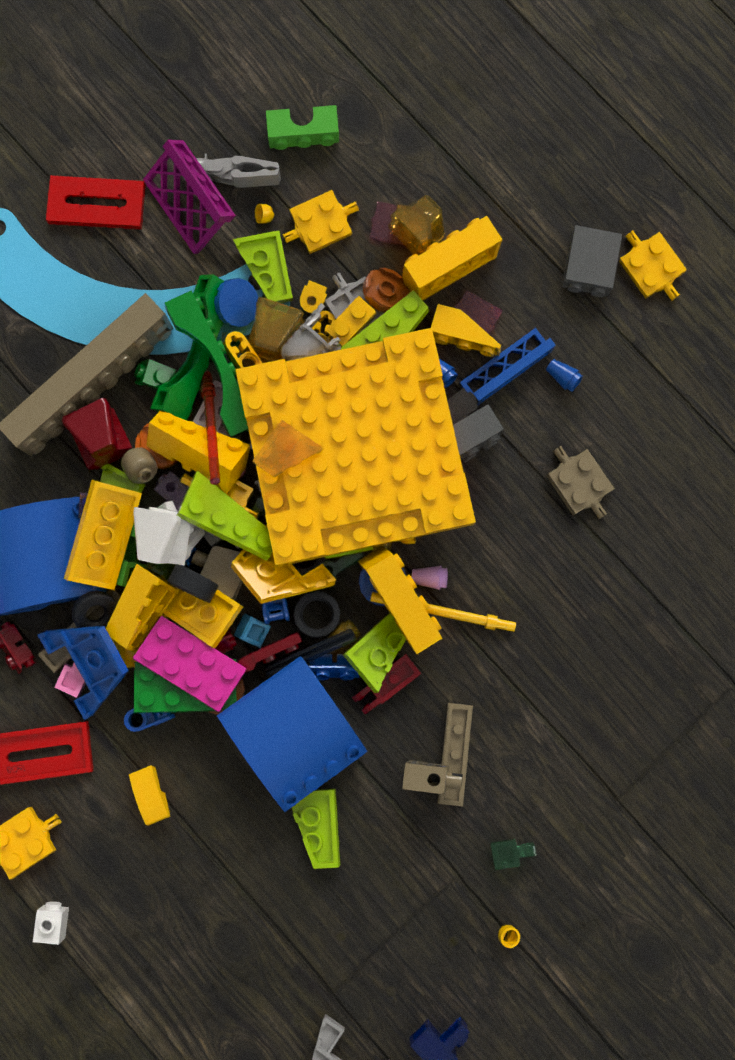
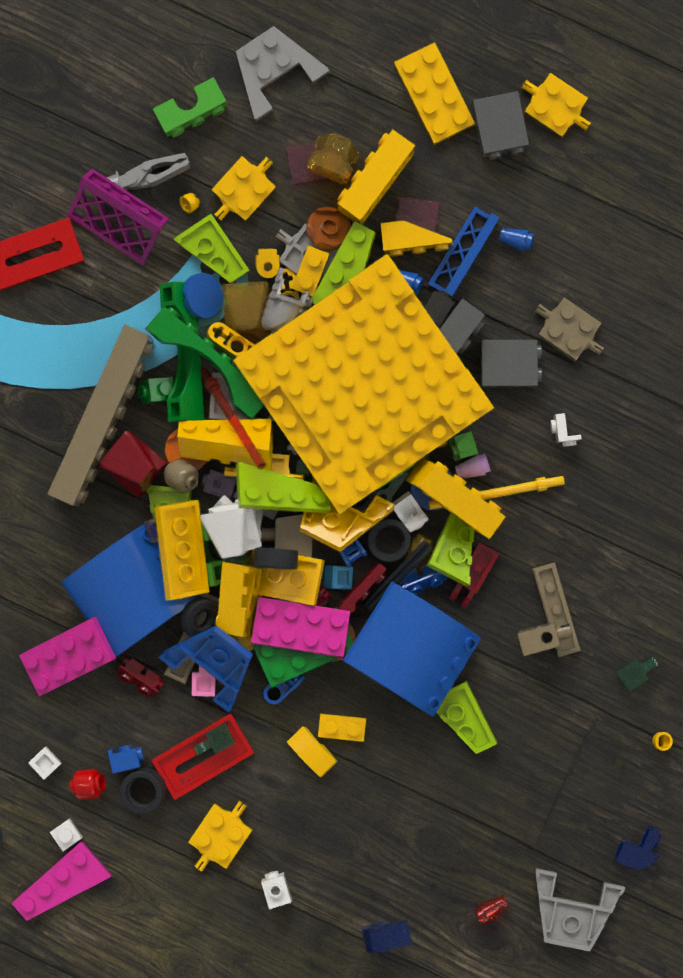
camera: 20 degrees left, 5 degrees up
clear yellow wing [252,420,323,477] -> none
none -> clear green plate [194,722,236,755]
none -> light grey wing [236,26,330,121]
none -> yellow plate [318,713,366,742]
none -> clear blue brick [362,920,412,953]
none -> white bracket [393,491,428,532]
none -> yellow plate [394,42,475,145]
none -> bright green brick [448,432,478,461]
none -> clear red cone [474,895,510,926]
none -> dark grey brick [481,340,542,388]
none -> white bracket [550,413,582,447]

